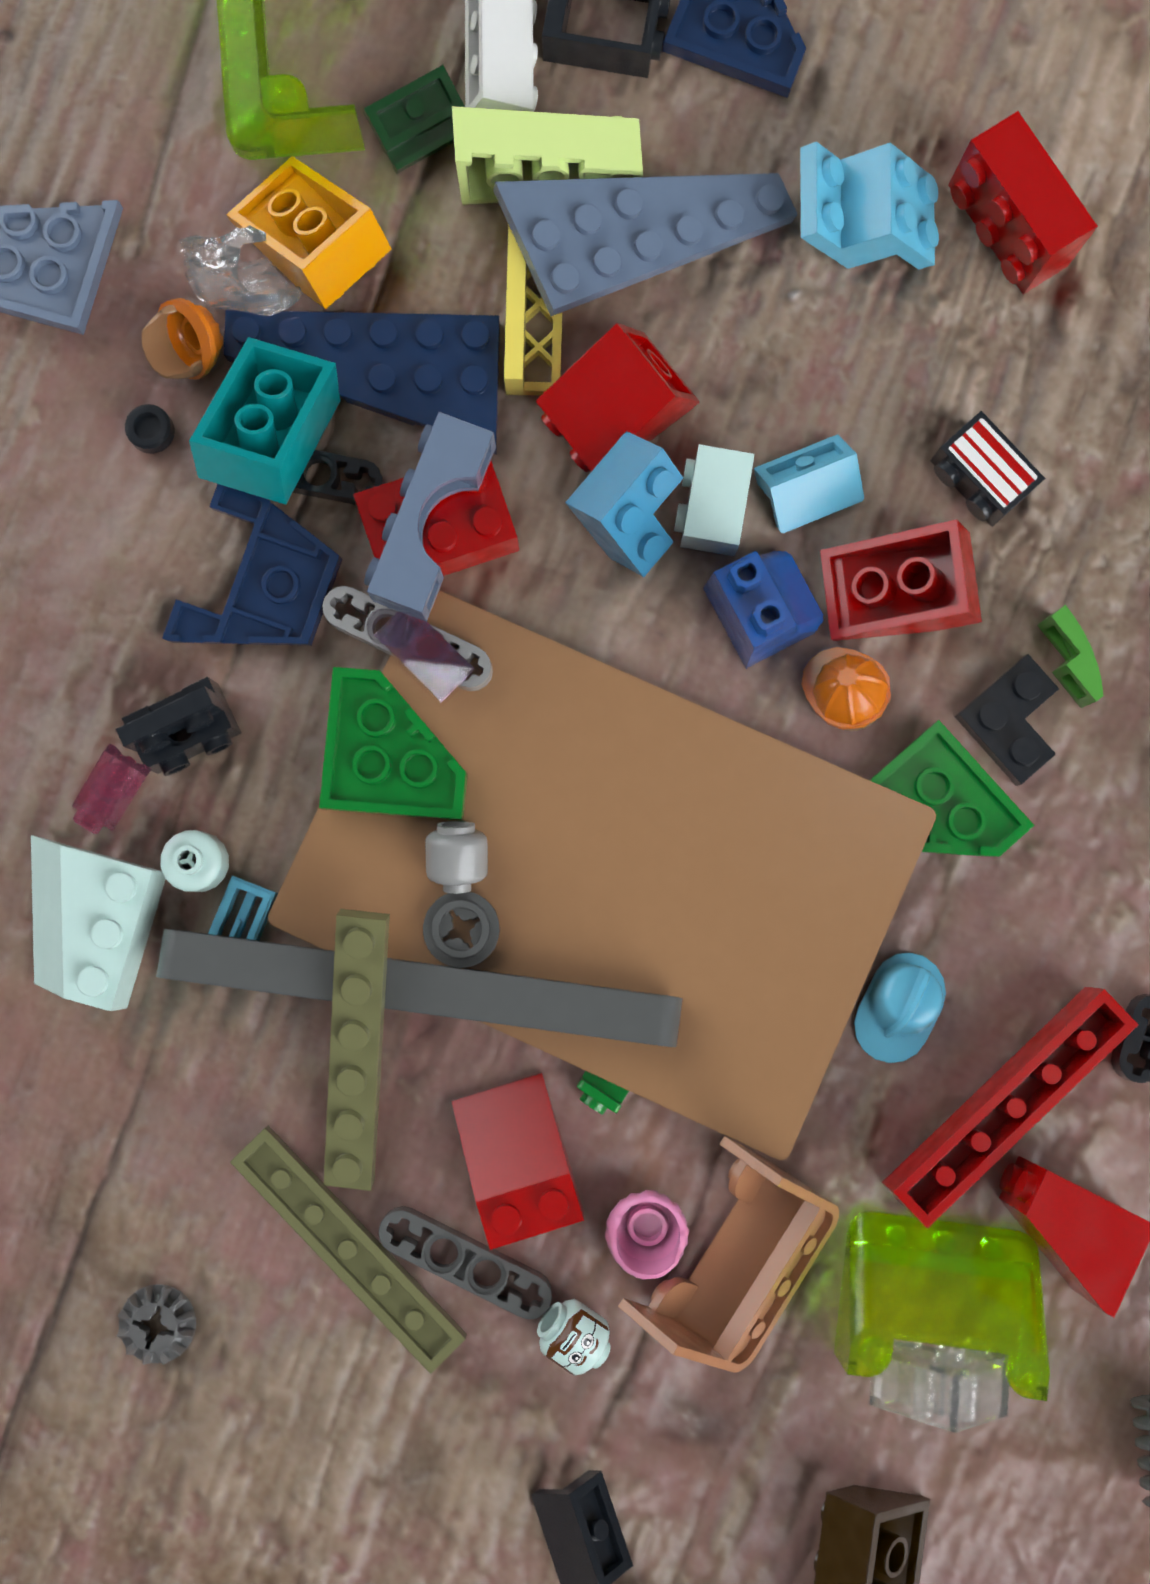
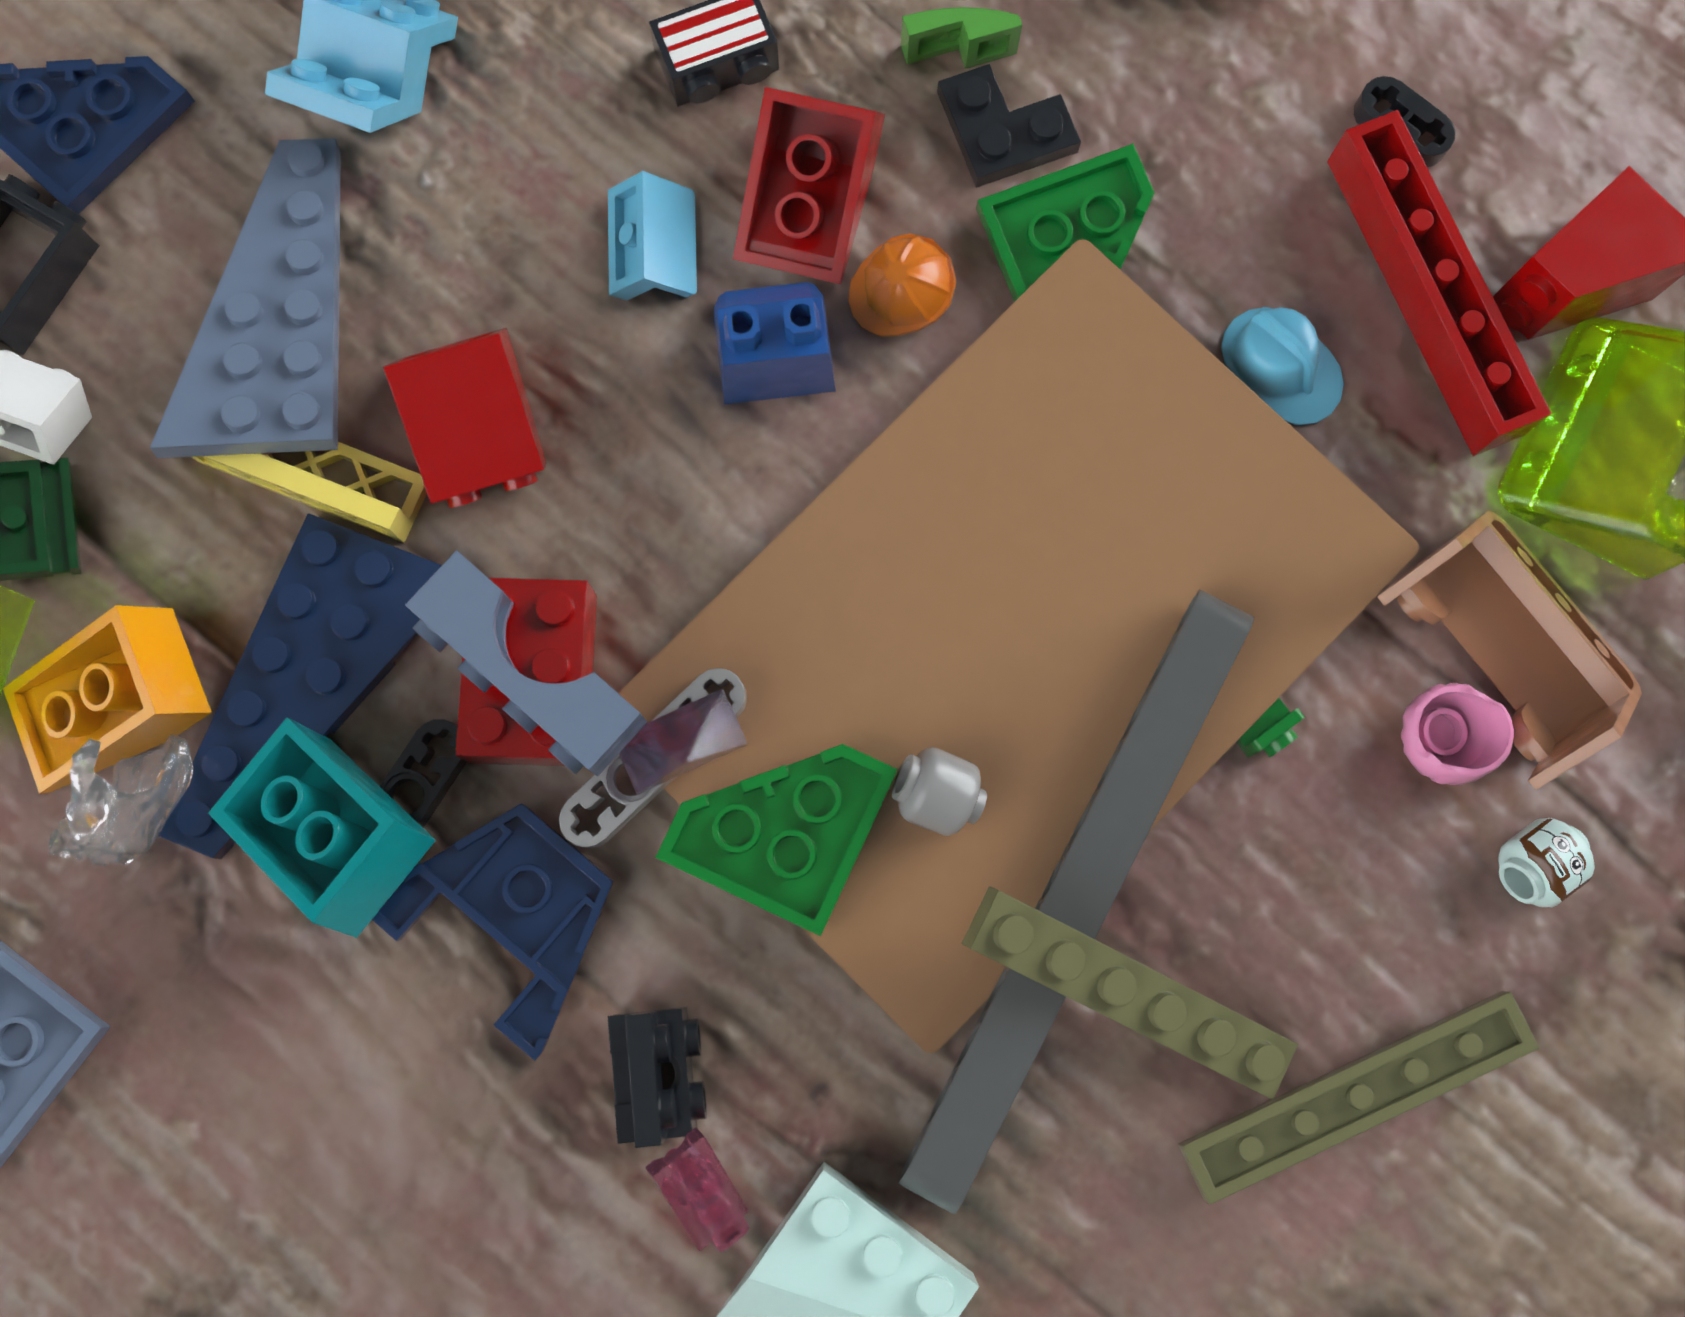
camera: 70 degrees left, 5 degrees down
black tile [125,404,175,454] -> none
piece [141,298,224,380] -> none
light aqua head [161,830,229,892] -> none
medium azure tile [208,876,278,941] -> none
dark grey beam [378,1206,552,1320] -> none
dark grey gear [423,892,500,968] -> none
red slope [451,1073,584,1250] -> none
yellowish green wedge [452,106,643,205] -> none
dark azure brick [565,431,683,577] -> none
light aqua brick [674,444,755,556] -> none

